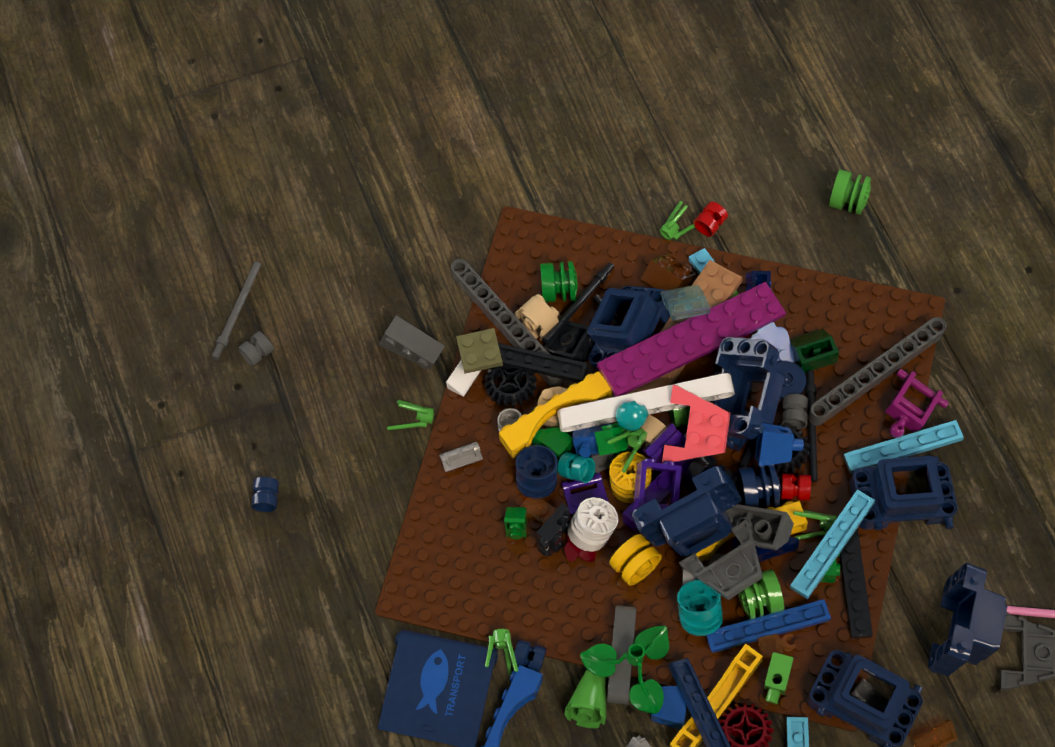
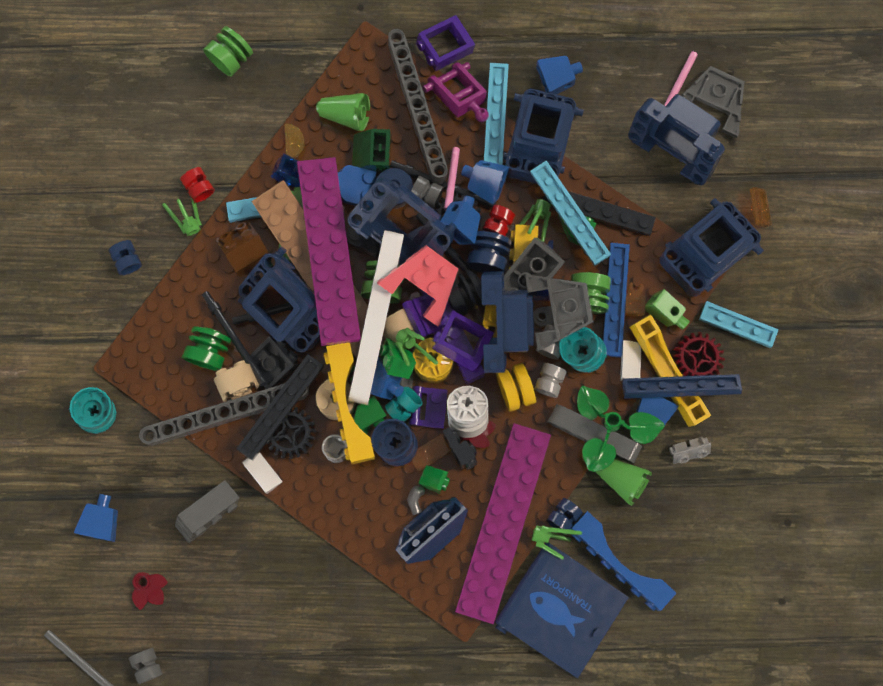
camera: 75 degrees left, 15 degrees up
bright green plant [387,400,434,430] -> none
light grey hinge [439,442,483,472] -> none
olive plate [456,328,503,374] -> none
teal hair [615,401,648,431] -> none
clear light blue slope [660,285,710,321] -> none
none -> teal wheel [69,387,117,434]
none -> blue torso [74,494,118,542]
none -> dark blue wheel [108,240,142,275]
none -> dark red plate [132,572,168,610]
none -> clear yellow plate [285,124,305,161]
none -> bright green cone [316,93,370,131]
none -> dark blue wedge [396,497,468,564]
none -> flat silver arm [407,486,425,515]
none -> dark purple window [416,15,475,71]
none -> bright pink bar [444,147,460,211]
none -> magenta plate [455,423,551,624]
none -> blue torso [461,160,509,204]
none -> light grey wheel [534,363,567,398]
none -> blue torso [536,56,583,95]
none -> white slope [620,340,641,380]

